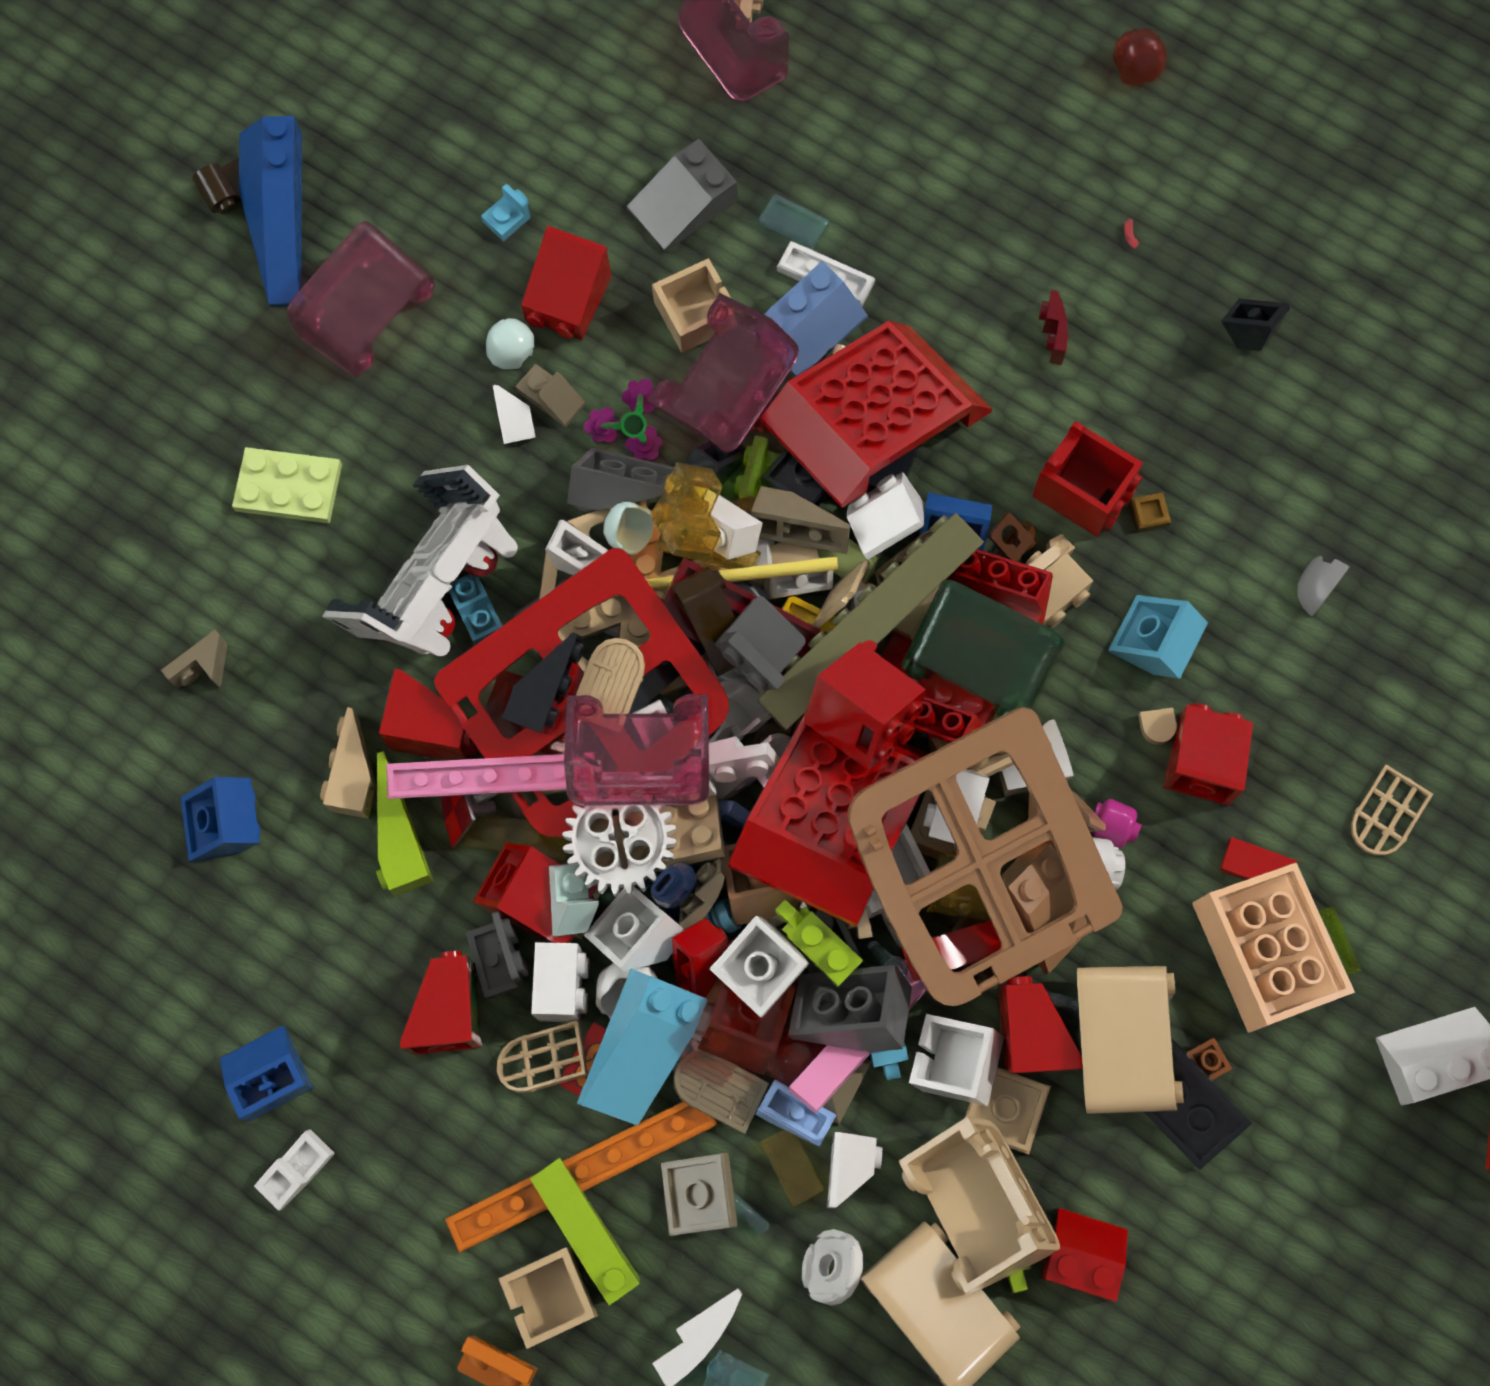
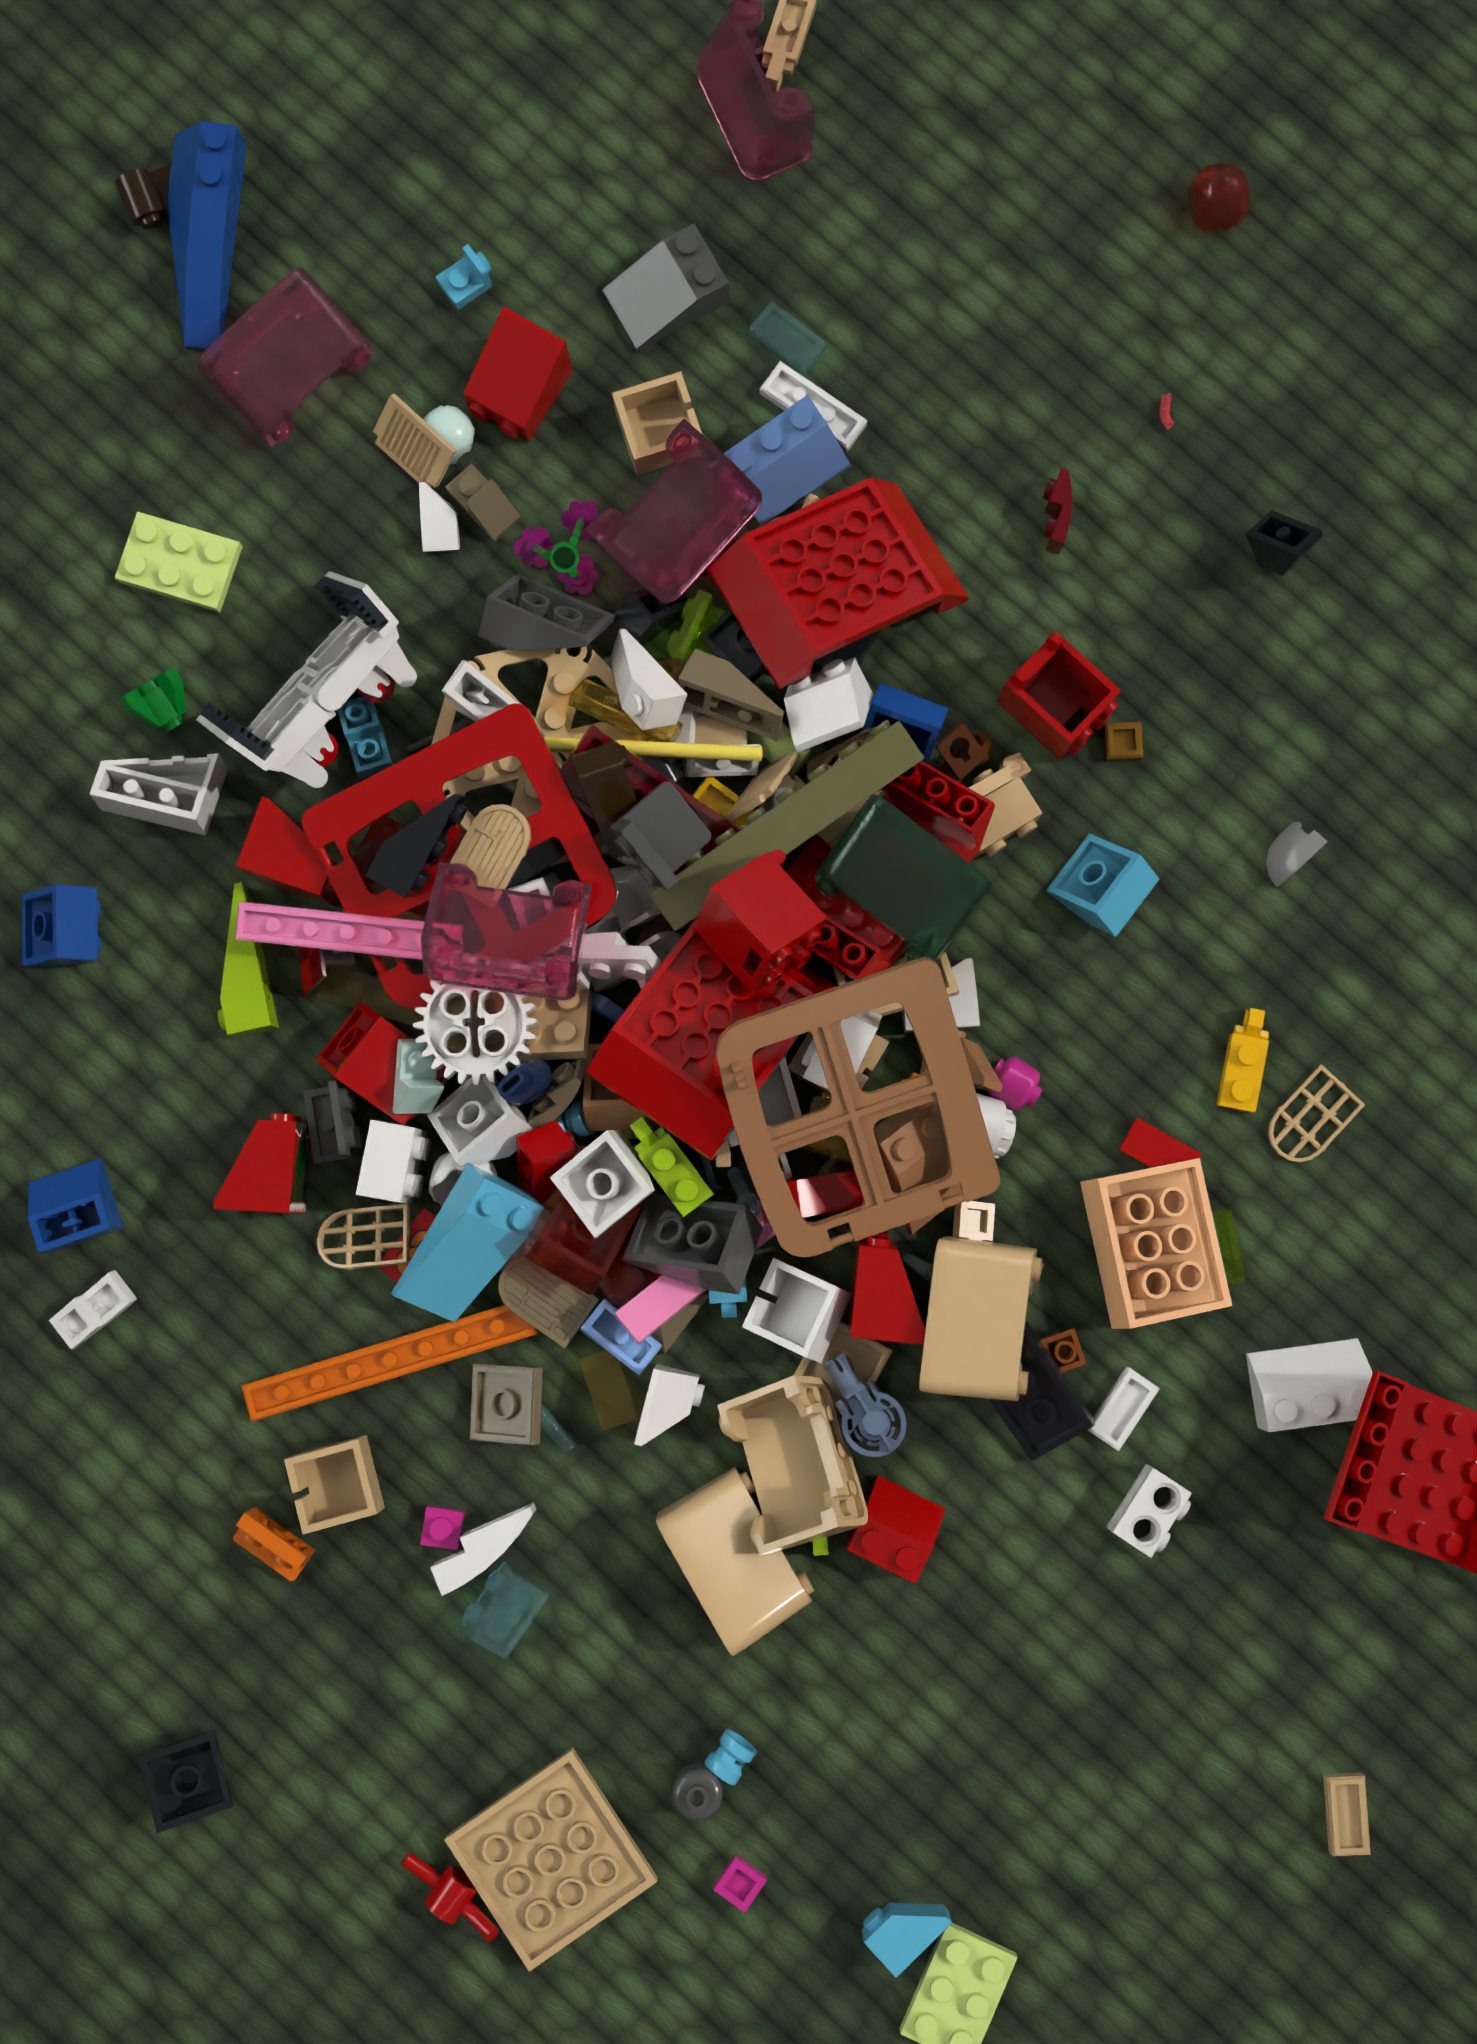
camera: 10 degrees right, 10 degrees up
dark tan slope [161,630,228,689] -> none
tan slope [320,707,377,819] -> none
lime slope [530,1158,640,1306] -> none
light aqua hair [603,502,654,555] -> none
clear yellow brick [652,462,723,561] -> none
white tile [802,1229,863,1306] -> none
tan tile [1138,708,1177,745] -> none
red slope [1162,703,1253,806] -> none
none -> white wedge [90,753,228,836]
none -> green brick [120,668,188,733]
none -> tan window [373,394,457,488]
none -> dark pink plate [420,1505,465,1550]
none -> sand blue pin [823,1353,906,1458]
none -> plate [953,1201,995,1241]
none -> white tile [1088,1366,1160,1451]
none -> white brick [1106,1464,1192,1558]
none -> yellow hinge [1216,1008,1269,1114]

